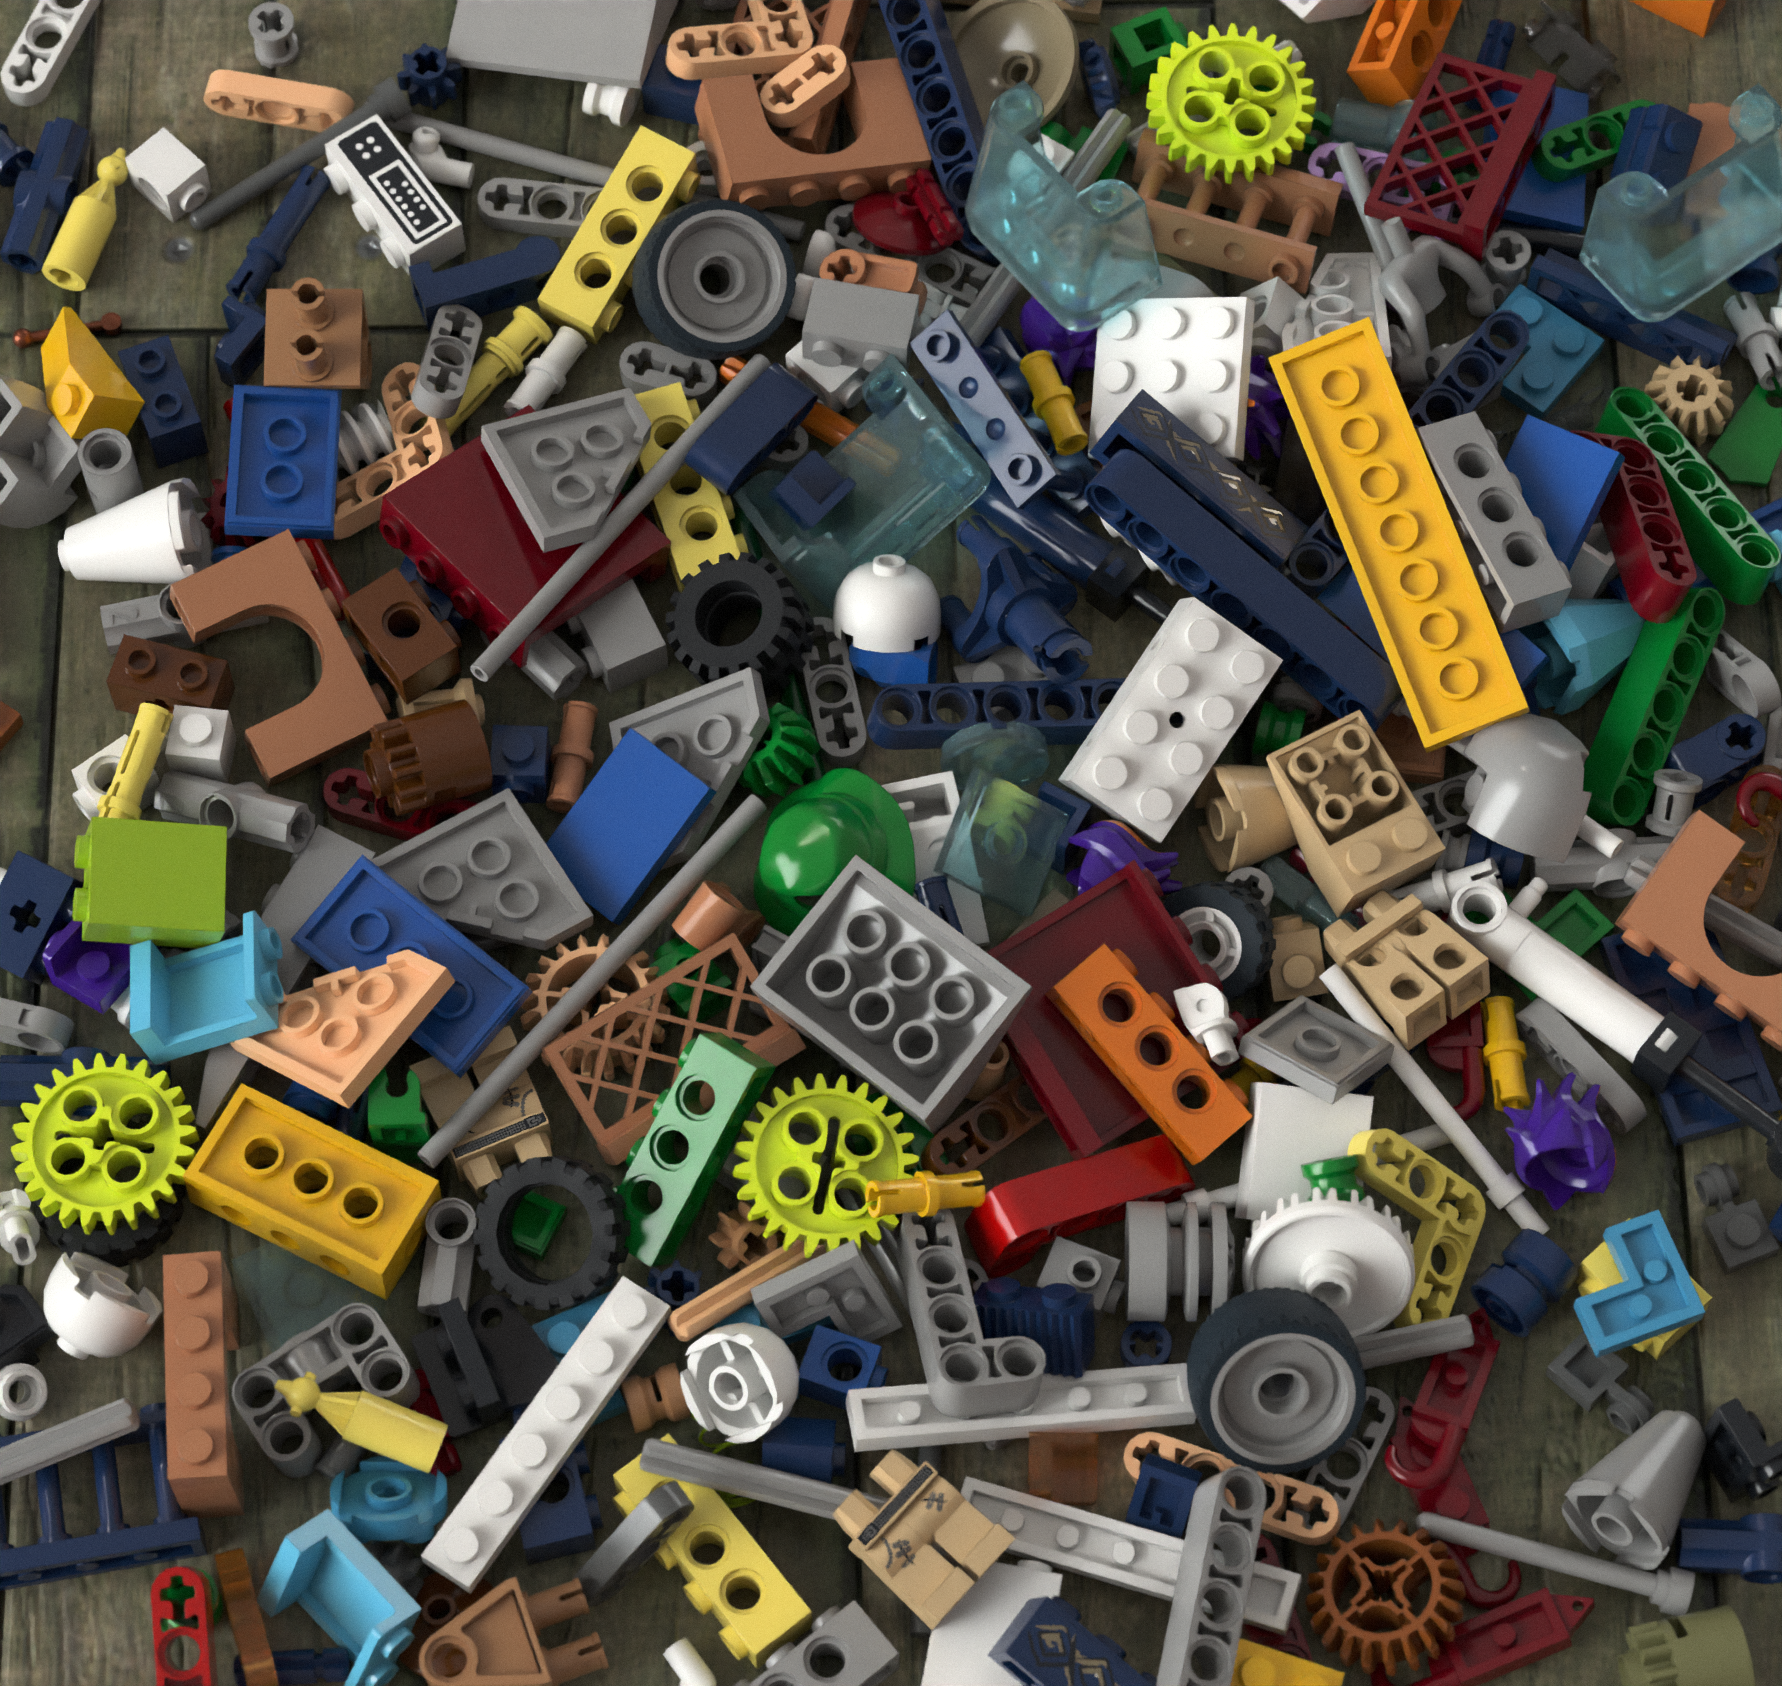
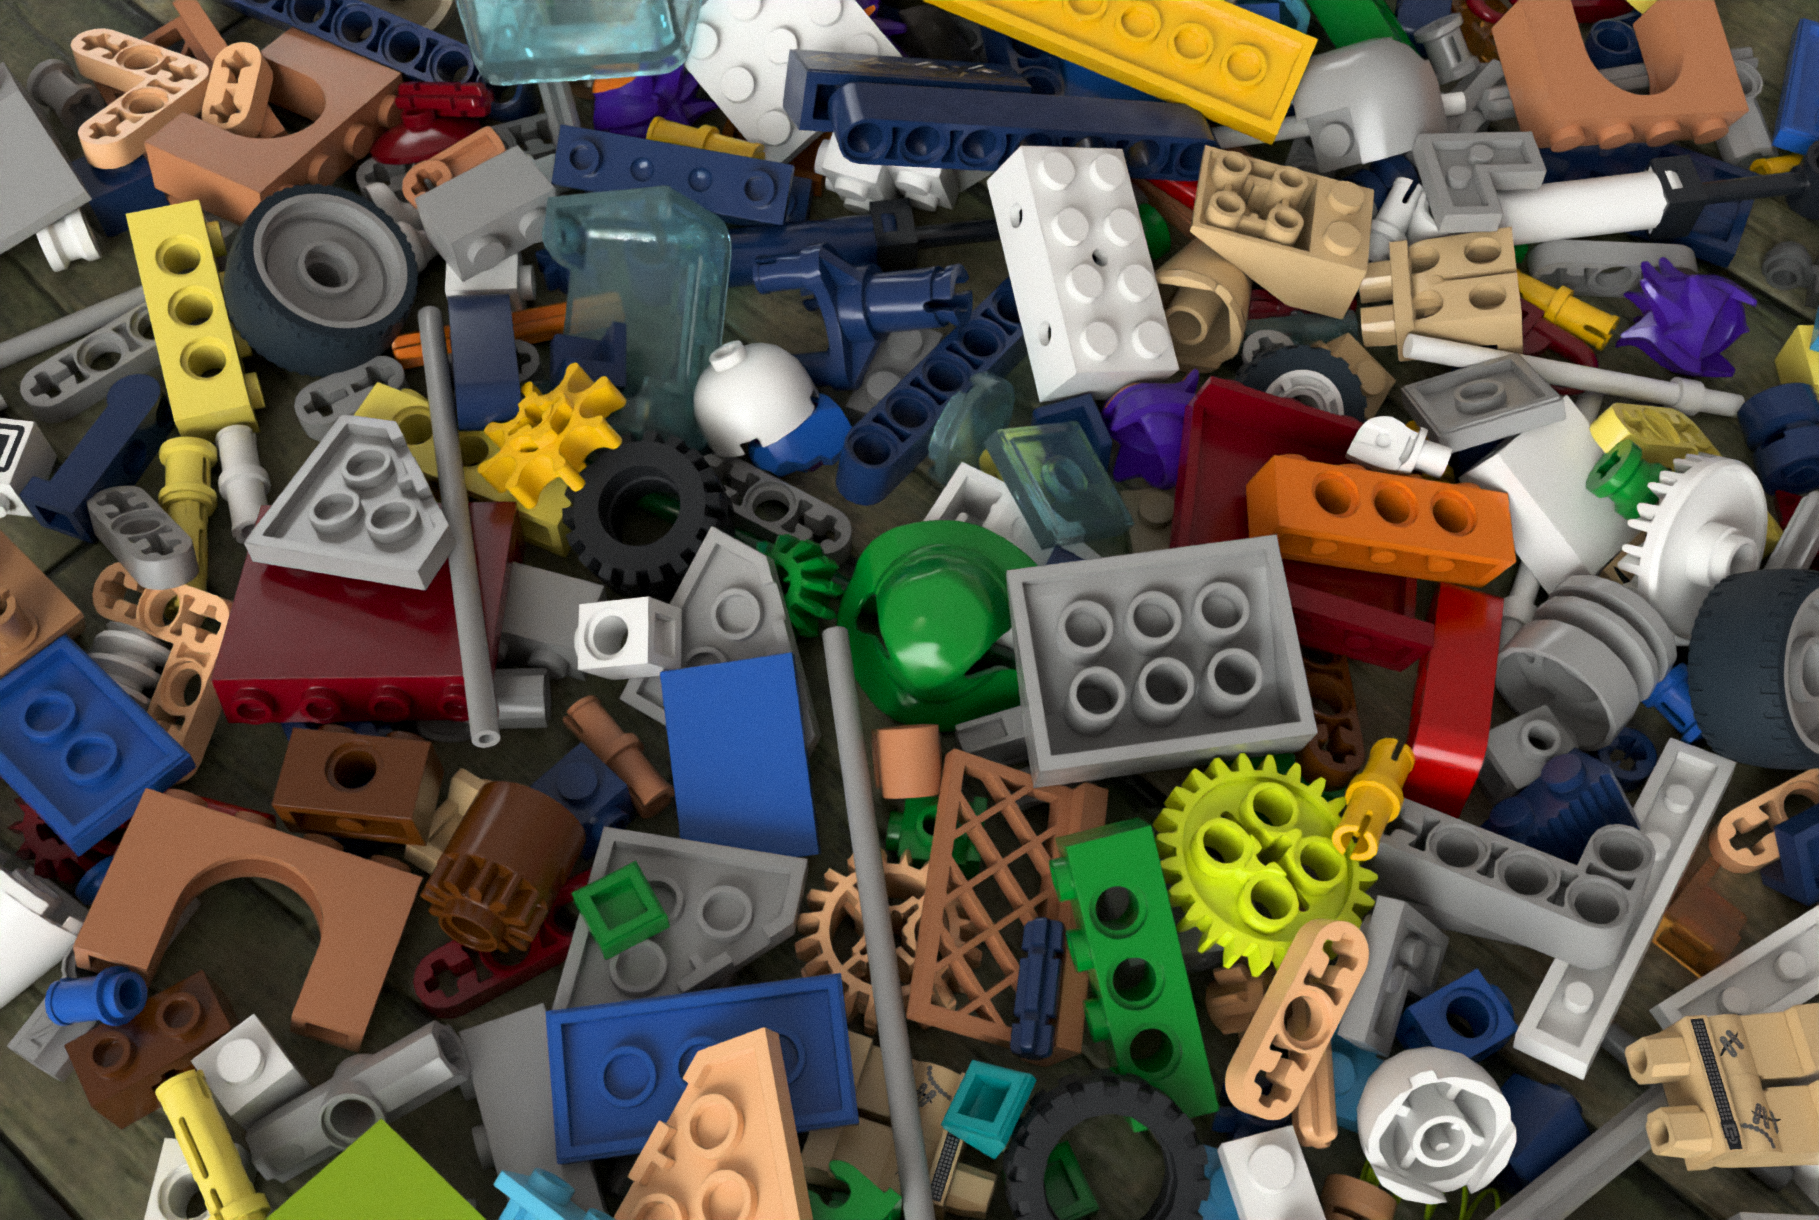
camera: 50 degrees left, 5 degrees down
none -> blue pin [45,965,147,1026]
none -> yellow gear [477,363,627,510]
none -> green tile [572,860,670,961]
none -> white brick [574,596,682,680]
none -> teal slope [941,1060,1036,1160]
none -> dark blue axle [1010,917,1066,1061]
none -> light nougat beam [1225,918,1369,1120]
none -> light grey plate [1412,131,1547,233]

